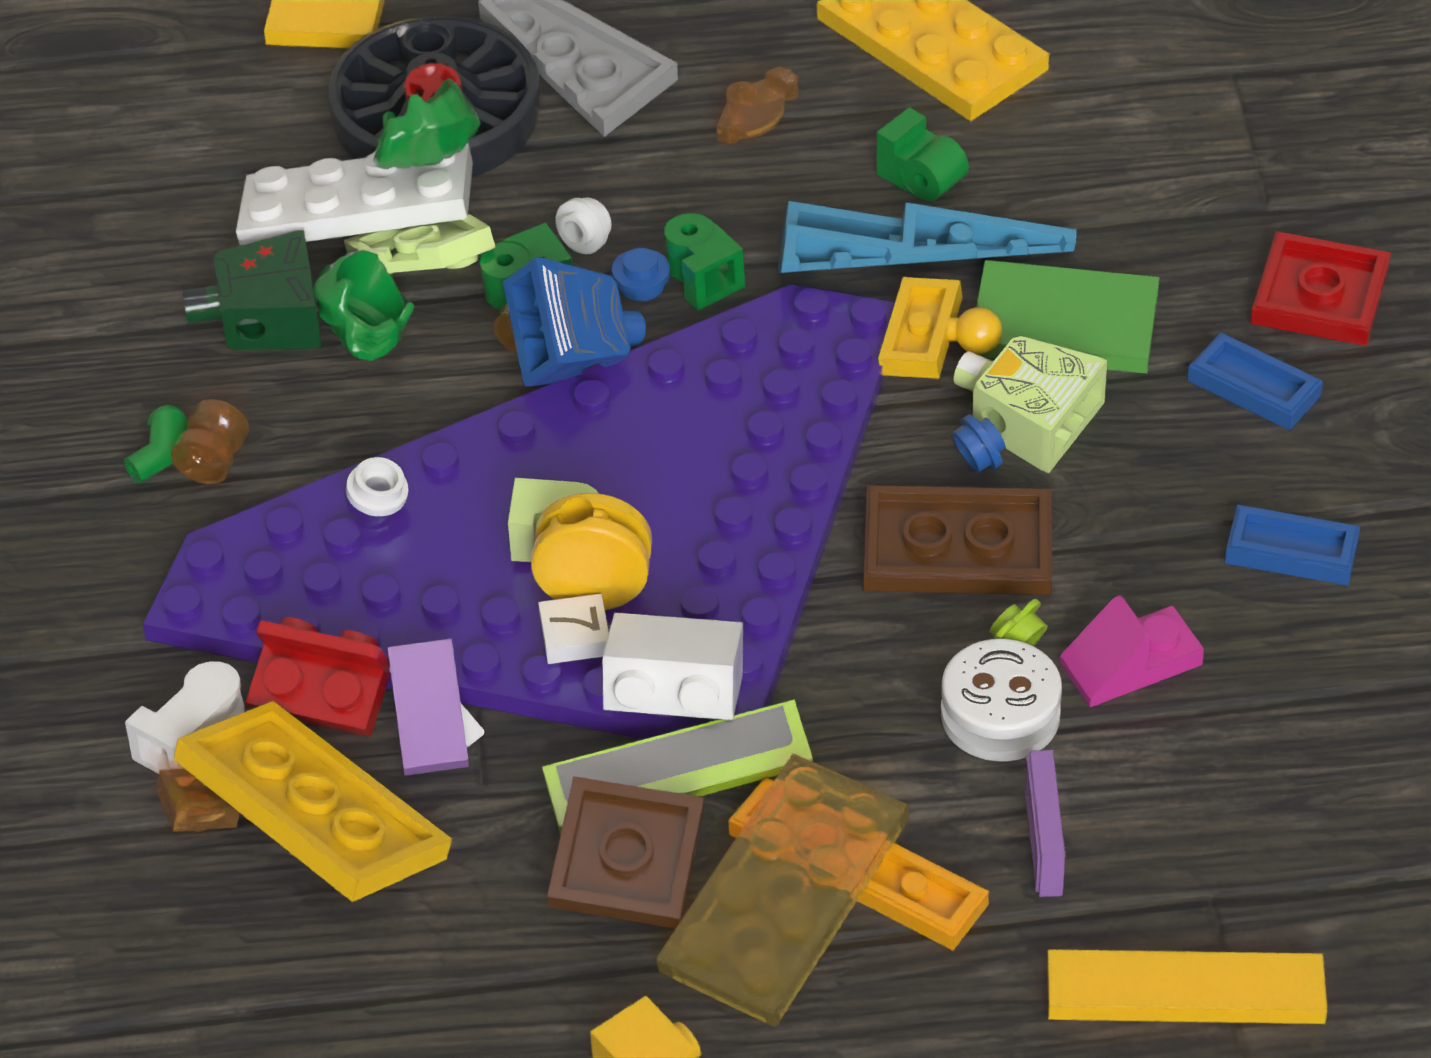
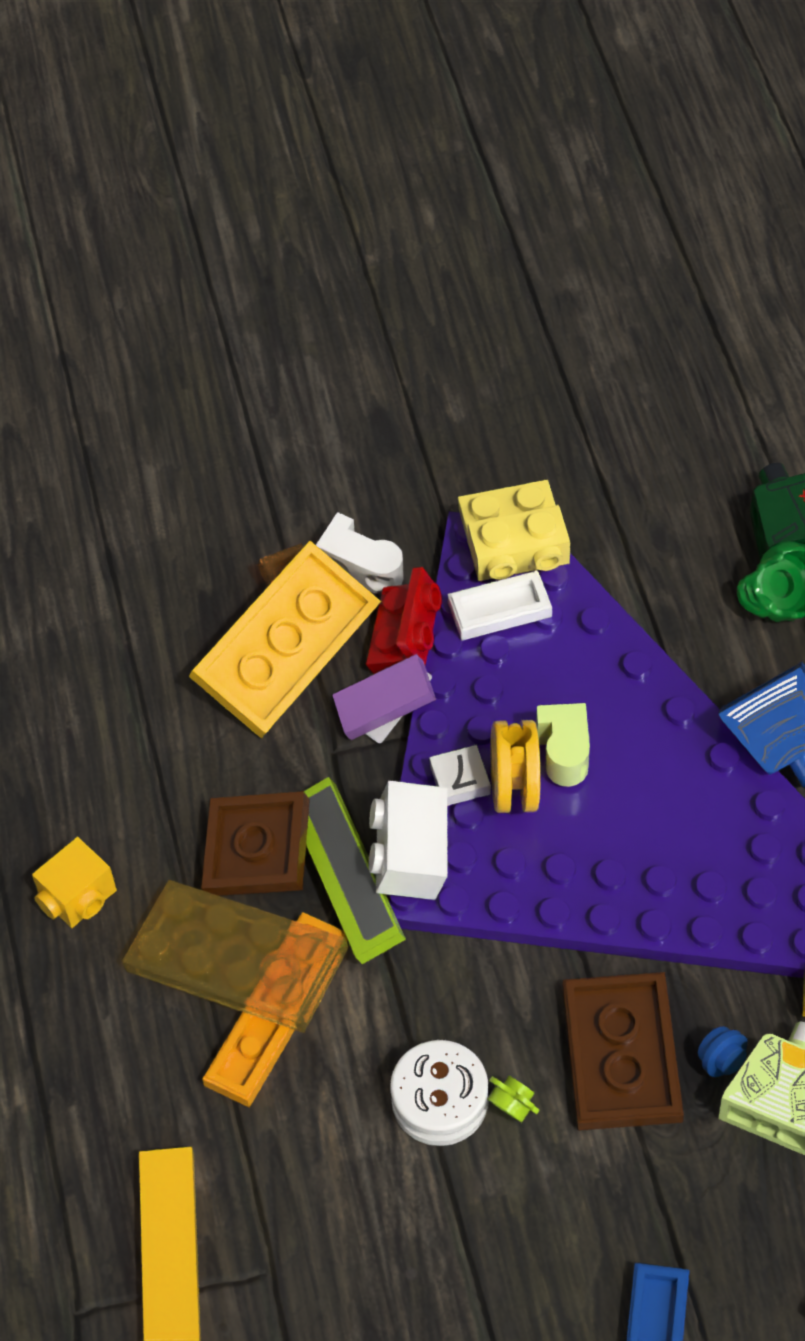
camera: 85 degrees right, 10 degrees up
green arm [123,405,189,484] -> none
clear orange wheel [171,399,250,485] -> none
white plate [346,457,408,516] -> none
medium lavender tile [1025,750,1065,897] -> none
dark pink slope [1060,595,1204,707] -> none
none -> white tile [448,571,552,641]
none -> light yellow plate [458,480,570,581]

